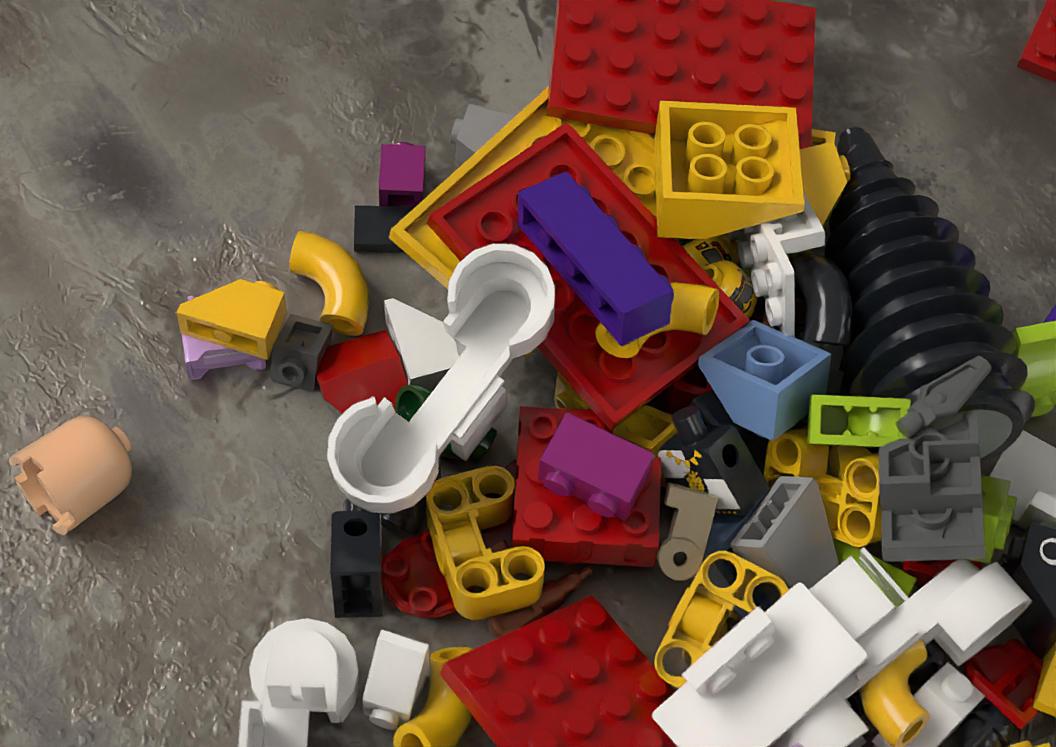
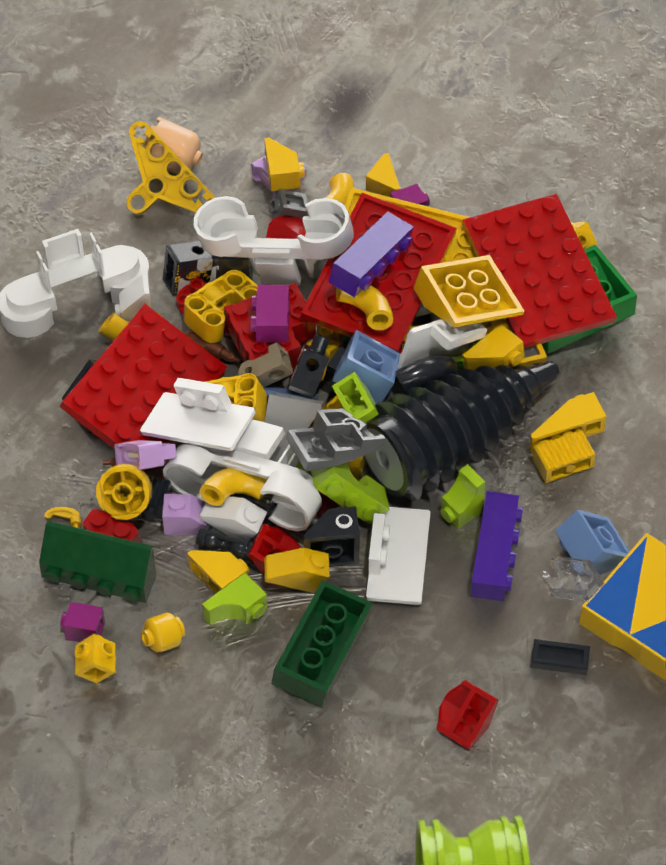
camera: 70 degrees right, 10 degrees down
dark grey piece [896,356,992,438] -> none
none -> yellow beam [126,121,216,214]
none -> yellow slope [366,153,400,197]
none -> yellow slope [529,392,606,454]
none -> yellow brick [532,430,596,483]

